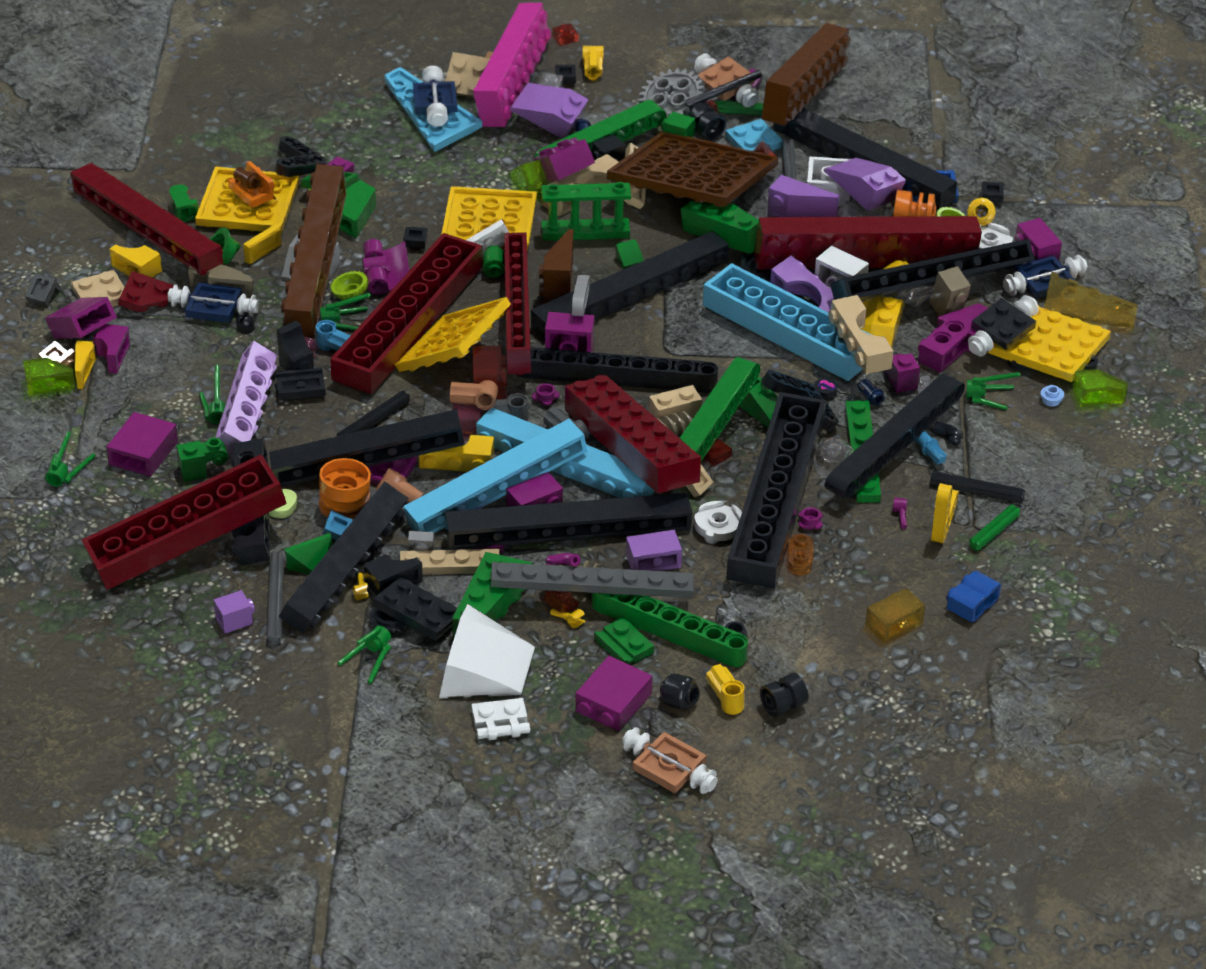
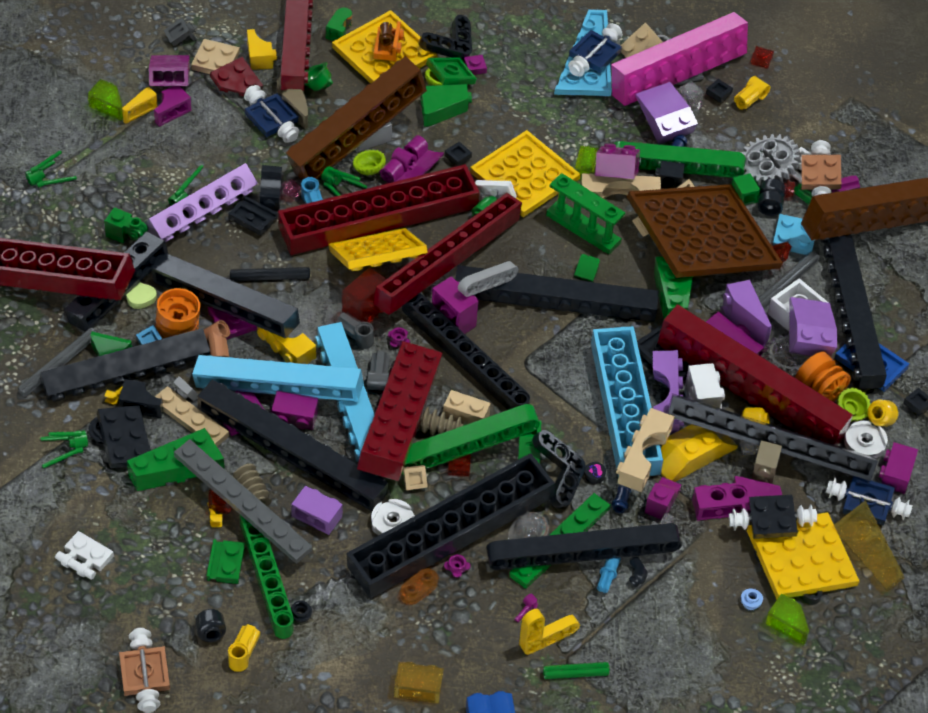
camera: 40 degrees right, 10 degrees up
bracket [38,341,75,376] -> none
magenta brick [106,412,178,477] -> none
medium lavender brick [213,590,255,633] -> none
black hinge [236,314,255,334] -> none
yellow tile [243,224,282,264] -> none
white wedge [439,604,535,699] -> none
nougat piece [450,380,498,410] -> none
clear pink brick [452,404,482,437] -> none
reddish brown slope [539,229,573,304] -> none
magenta arm [545,553,581,566] -> none
magenta brick [575,656,653,732] -> none
black bar [684,70,762,108] -> none
black wheel [760,672,809,717] -> none
black axle [930,471,1025,503] -> none
green plant [966,372,1021,410] -> none

